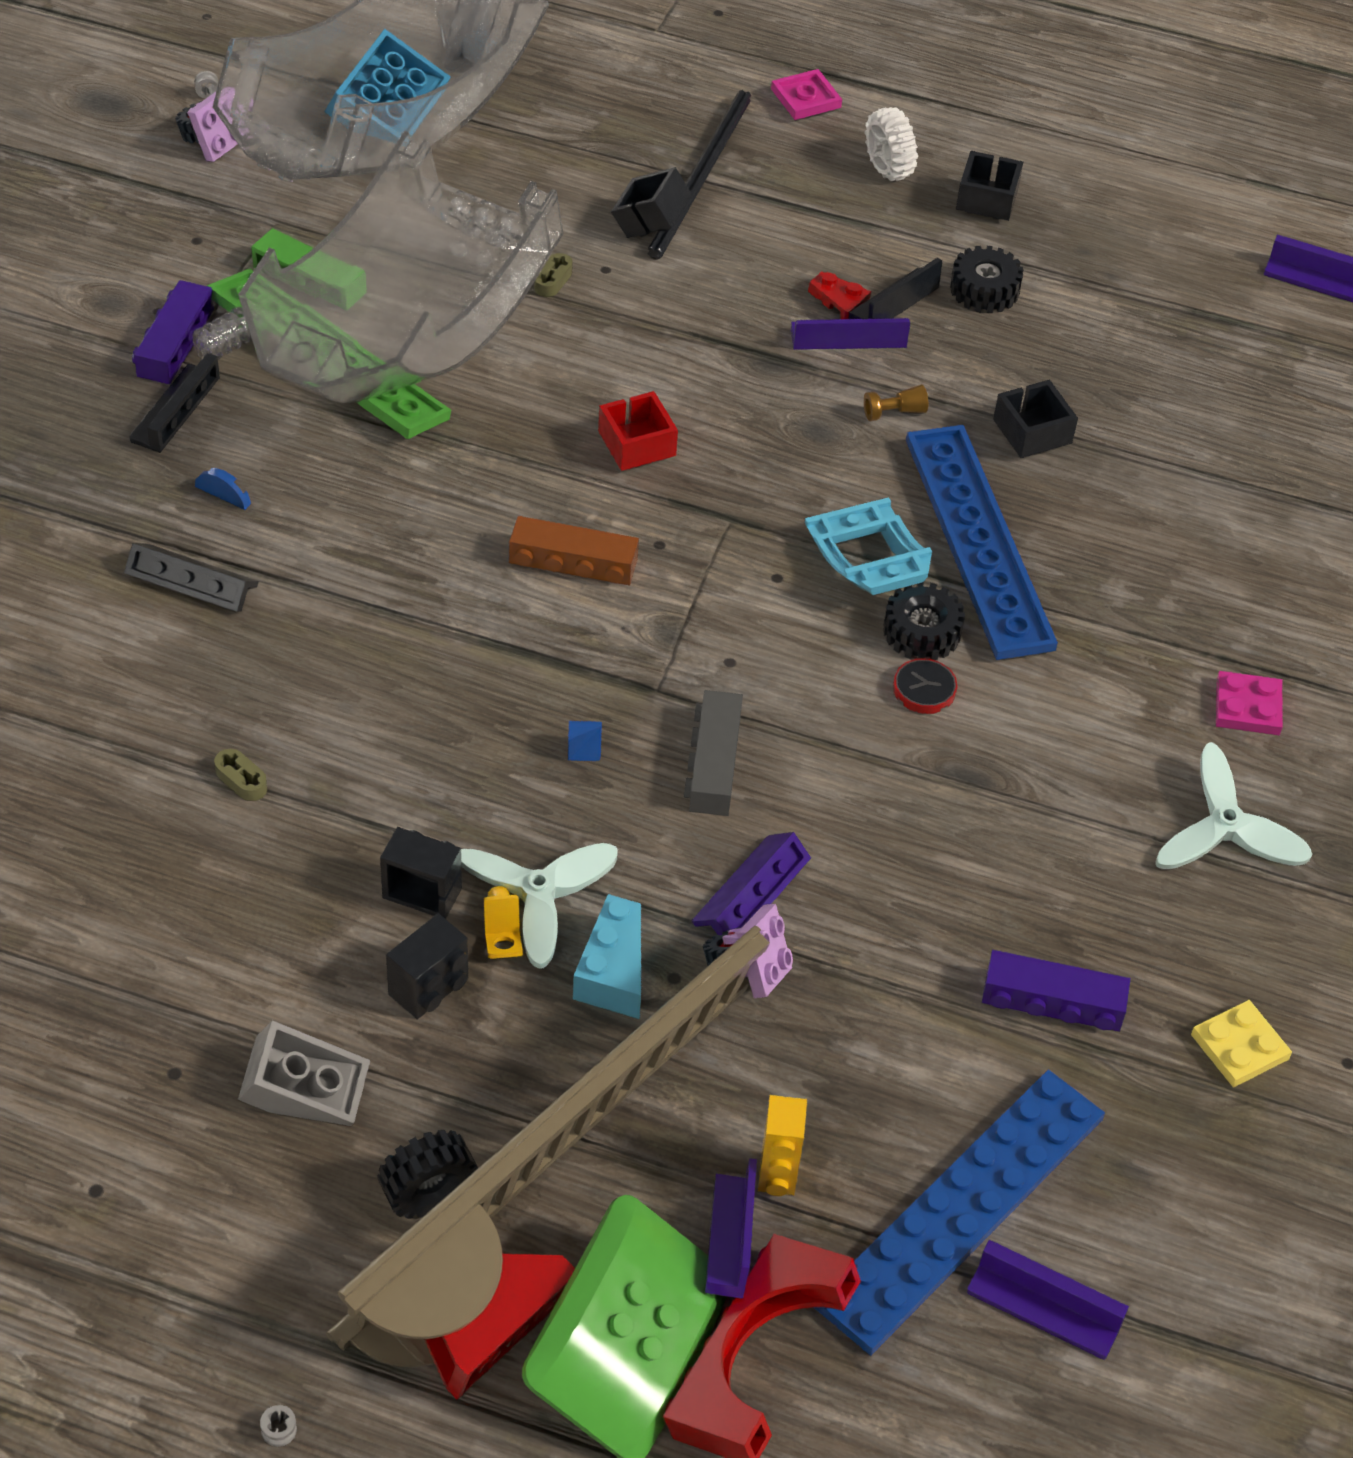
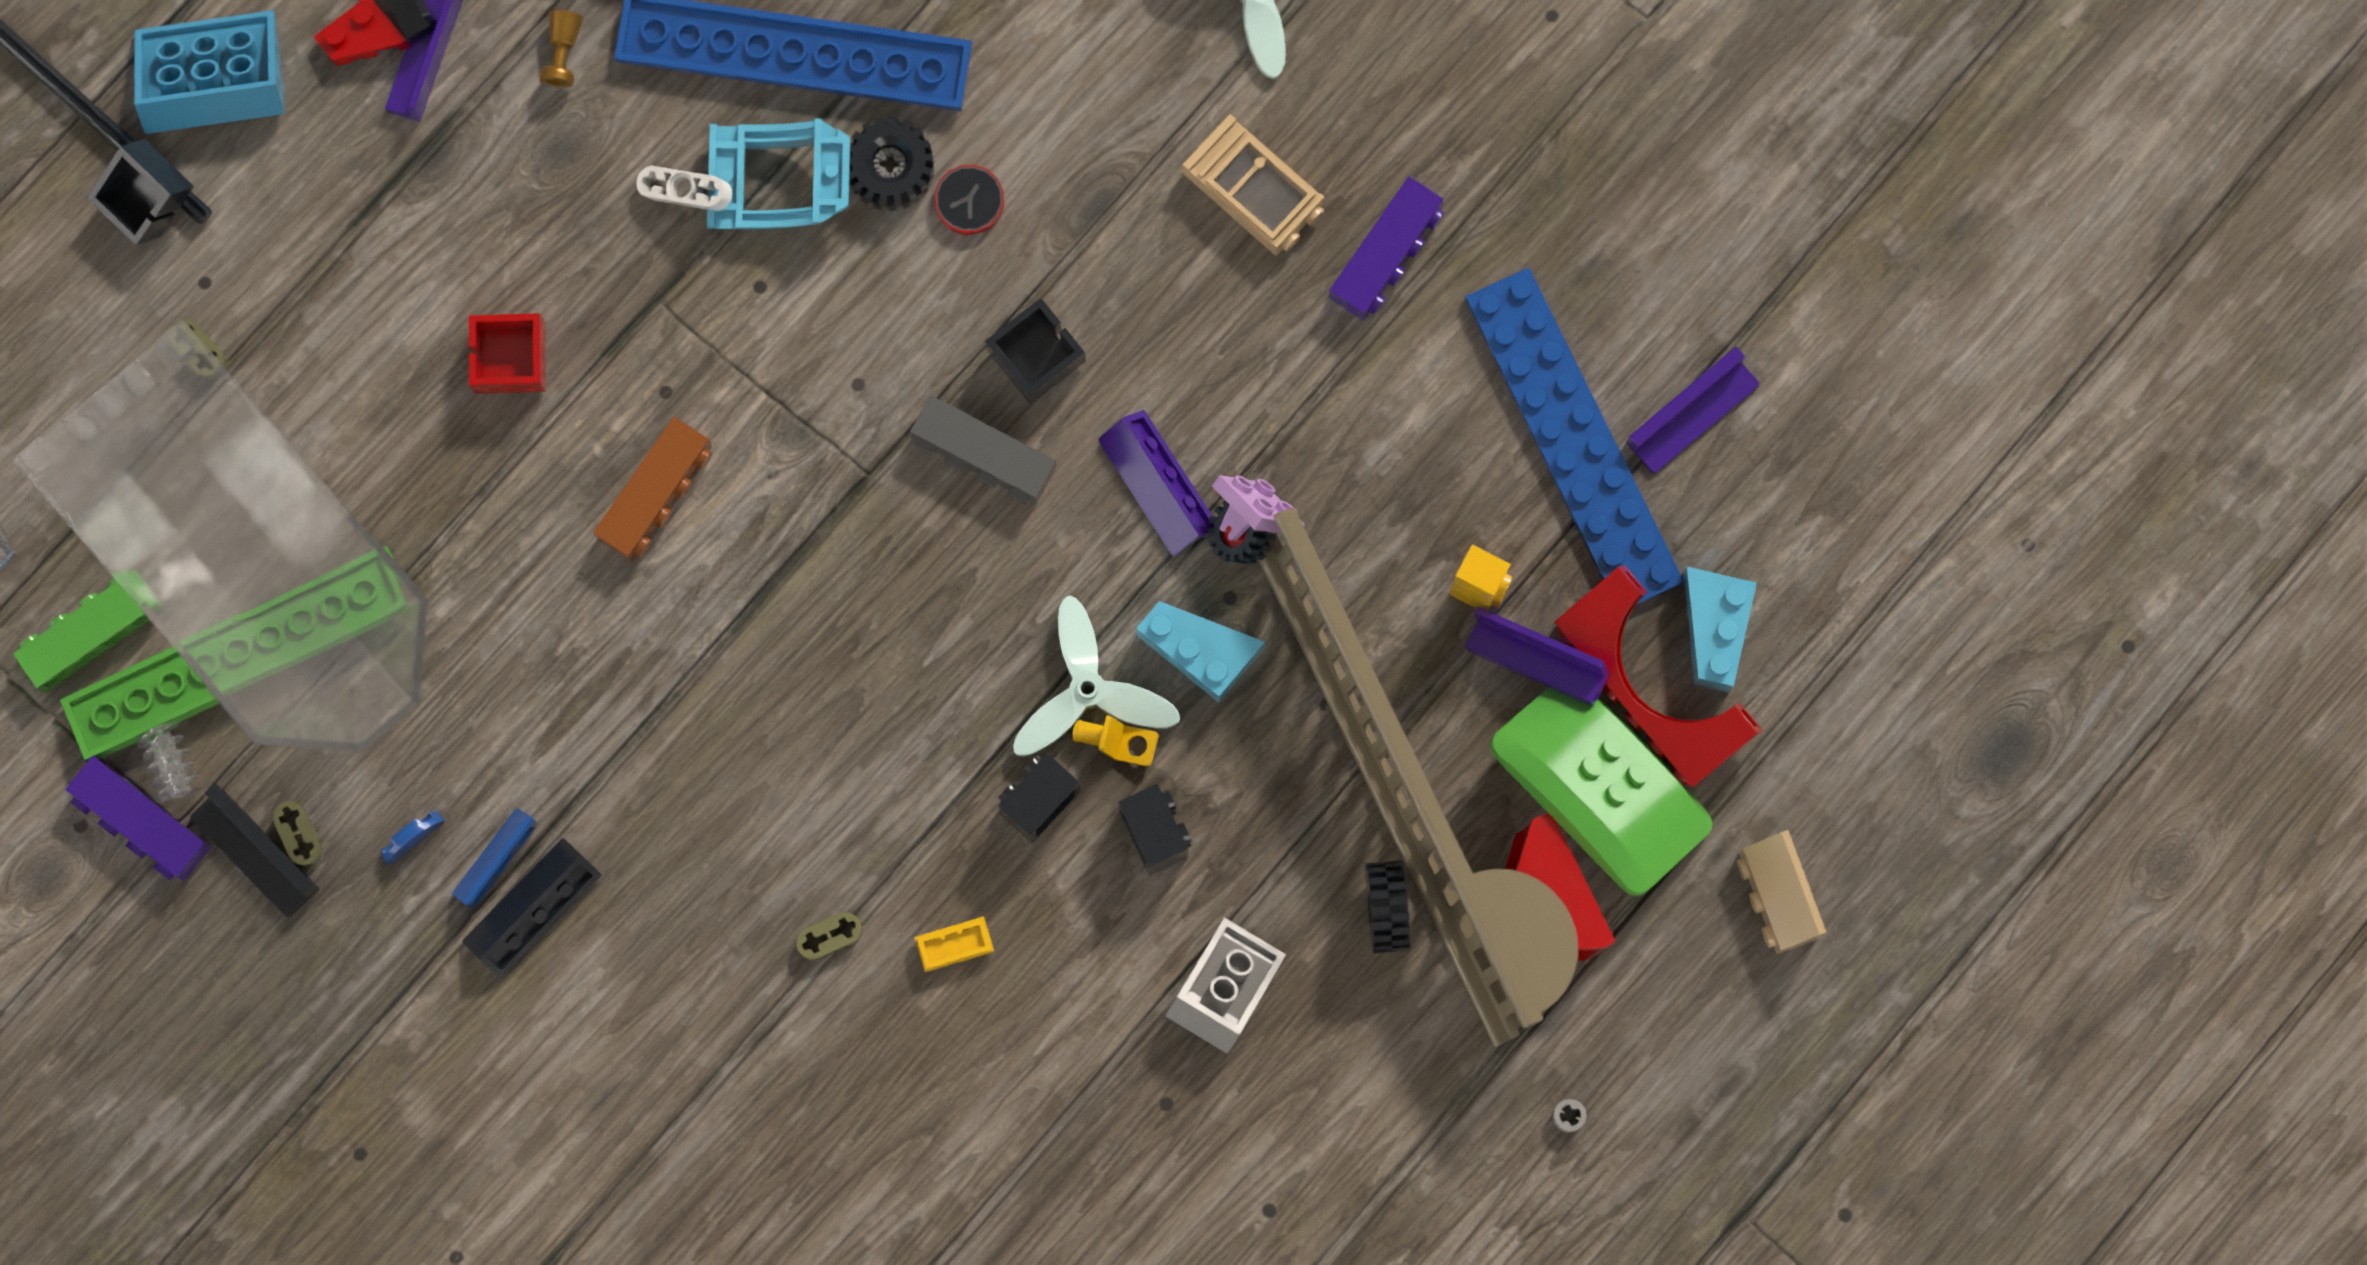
camera: 65 degrees left, 30 degrees up
blue slope [568,721,602,761] -> none
light yellow plate [1191,1000,1292,1088] -> none
none -> dark azure slope [135,10,285,134]
none -> olive beam [273,801,323,867]
none -> blue slope [452,808,537,909]
none -> white beam [637,166,732,211]
none -> yellow plate [915,916,995,973]
none -> black piece [985,298,1086,405]
none -> tan door [1183,114,1324,256]
none -> medium azure wedge [1682,567,1757,693]

